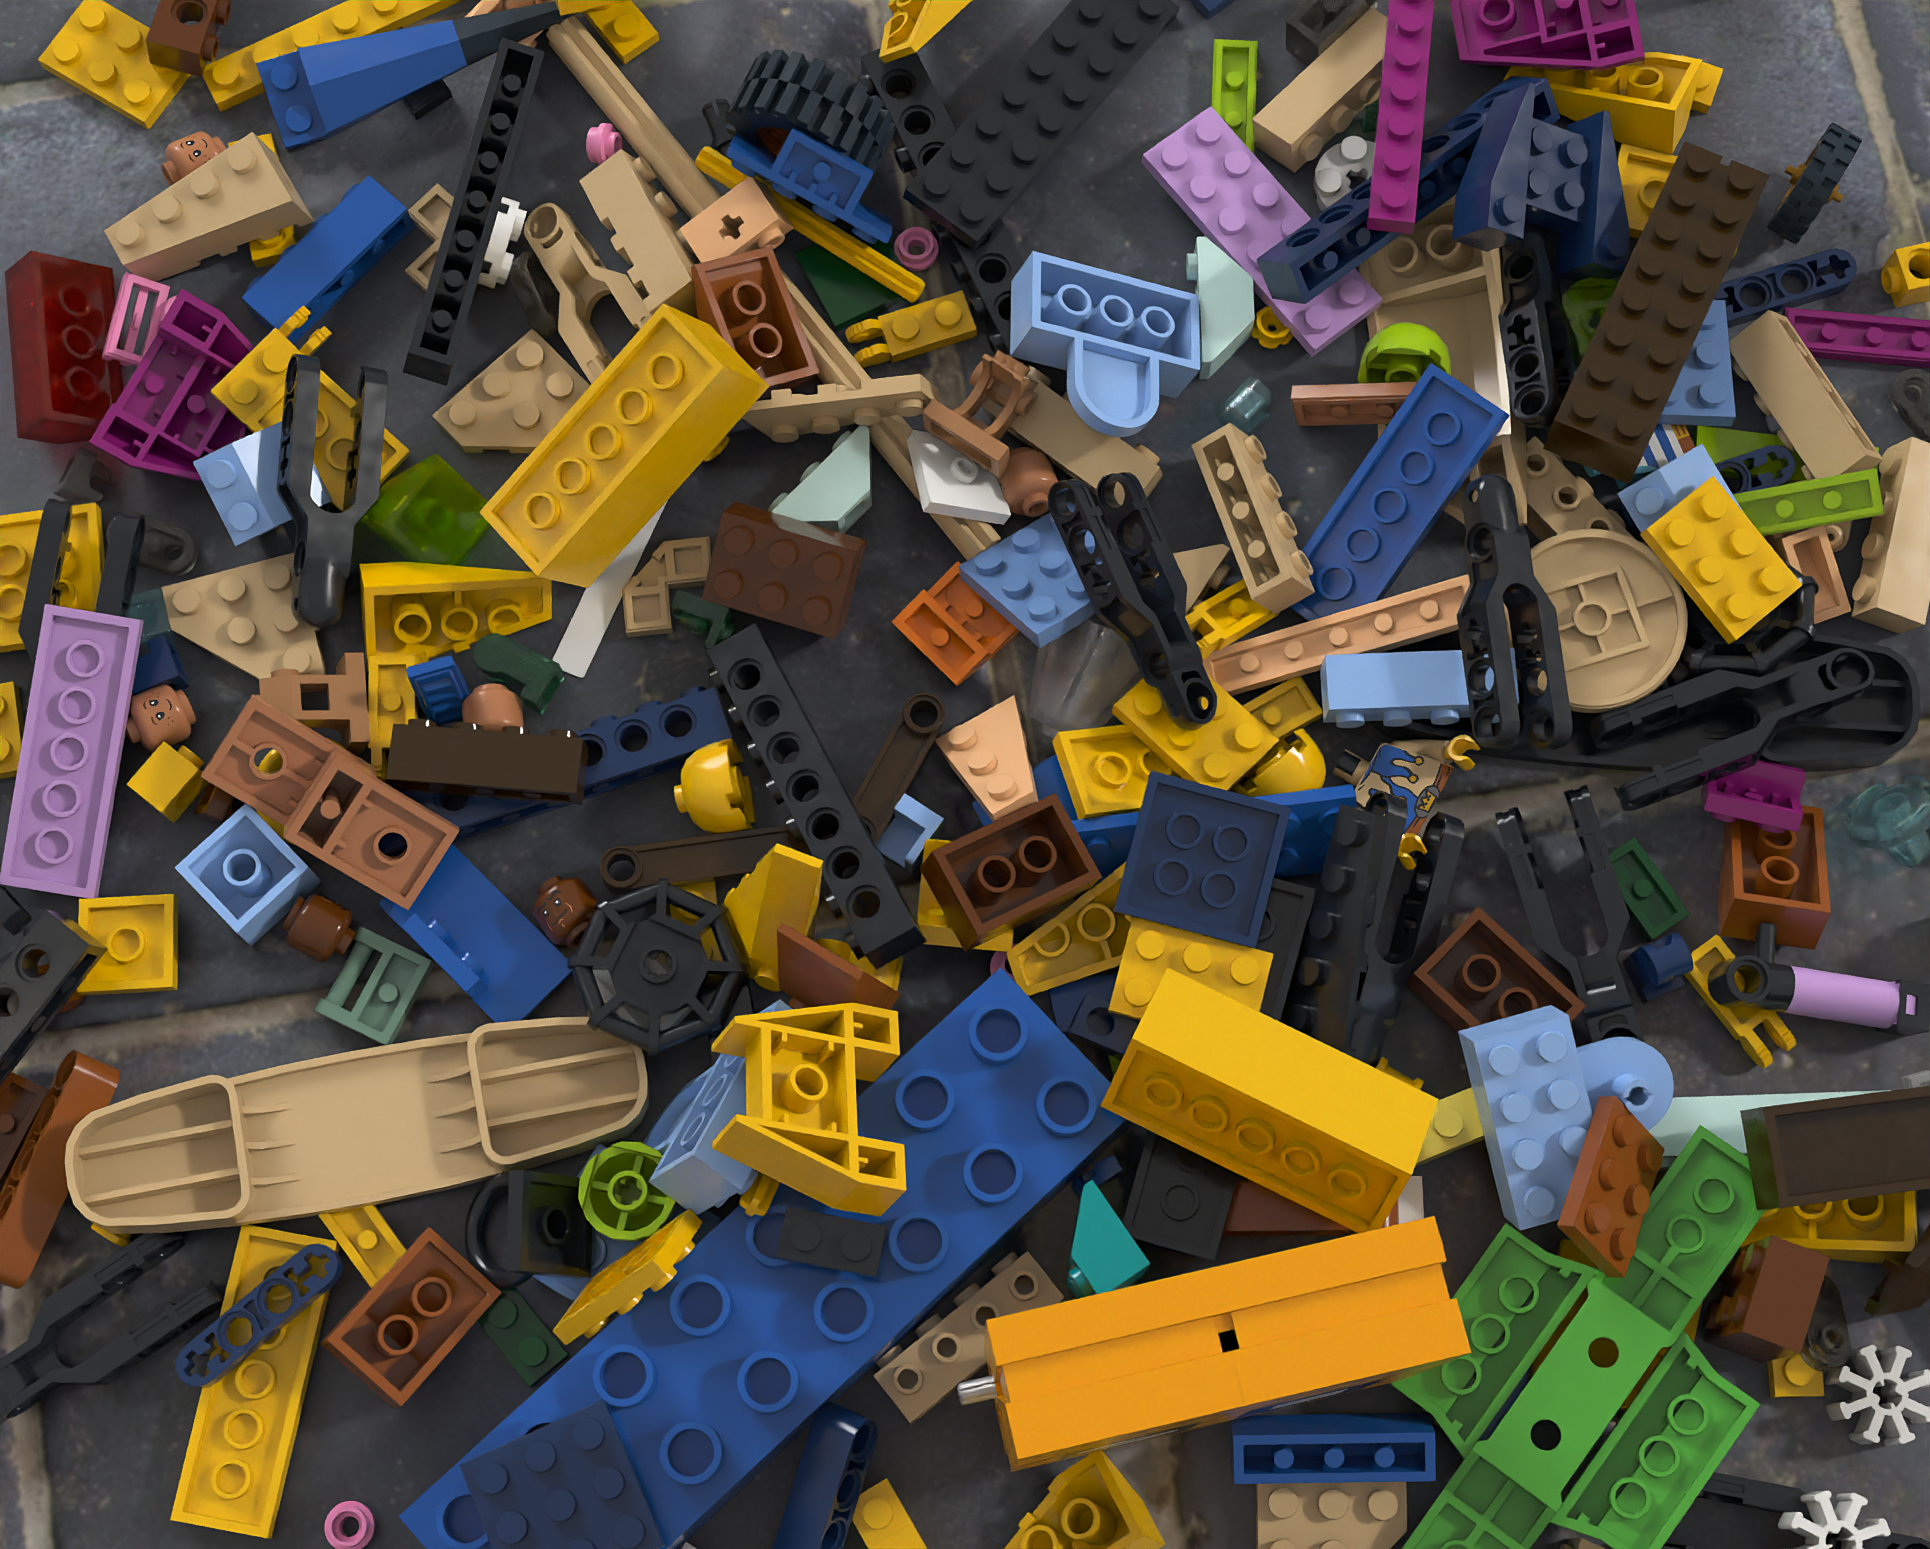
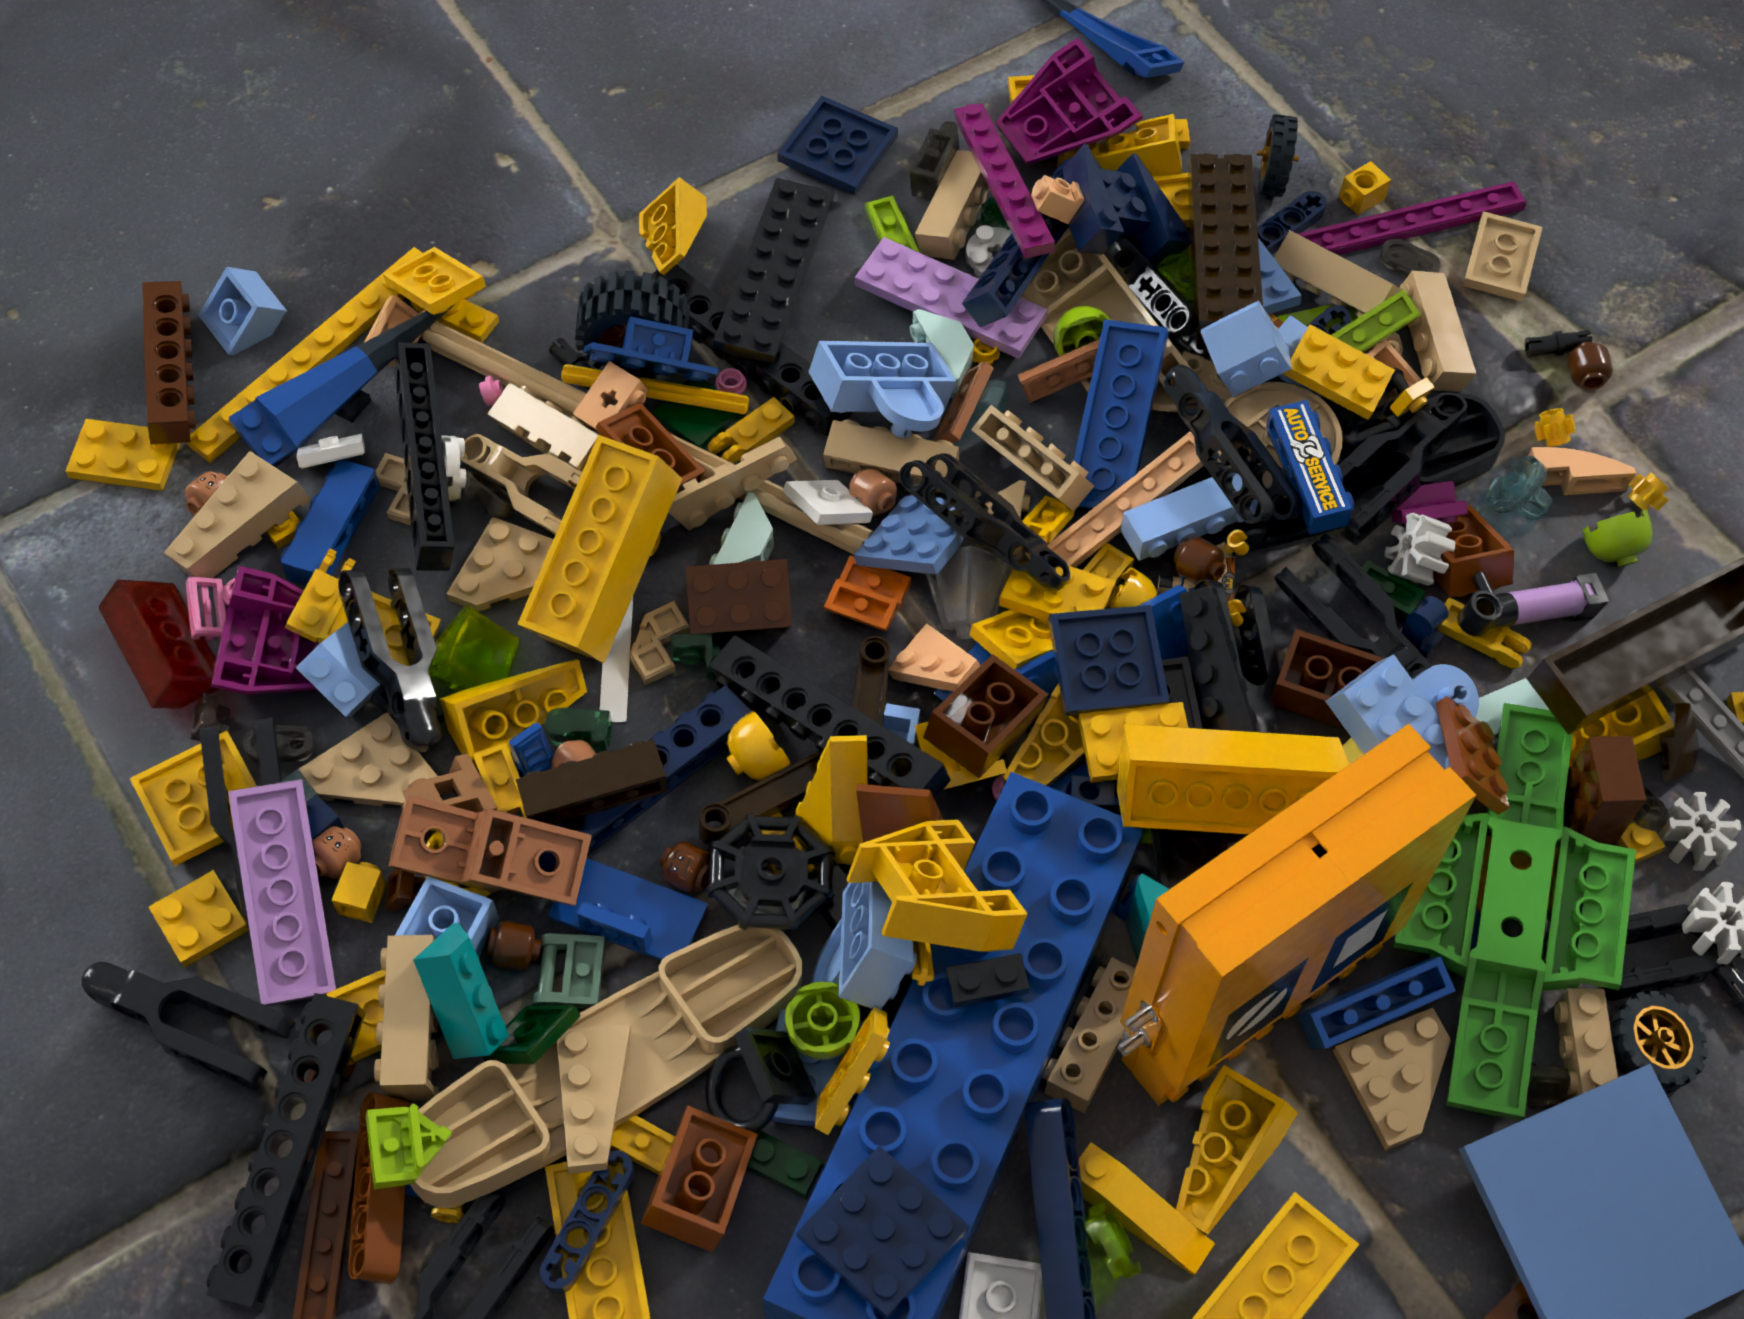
camera: 25 degrees left, 15 degrees down
medium nougat tile [922,350,1038,478] -> none
none -> white plate [296,433,365,469]
none -> lime slope [366,1103,452,1189]
none -> tan wedge [374,935,439,1101]
none -> teal slope [413,923,509,1059]
none -> dark green tile [482,1005,581,1064]
none -> tan wing [556,1023,631,1174]
none -> nougat tile [934,362,994,444]
none -> light nougat brick [1031,175,1085,224]
none -> reddish brown head [1174,537,1226,584]
none -> light blue slope [1201,300,1291,397]
none -> blue brick [1266,400,1354,535]
none -> white gear [1385,513,1455,586]
none -> yellow plate [1390,377,1434,417]

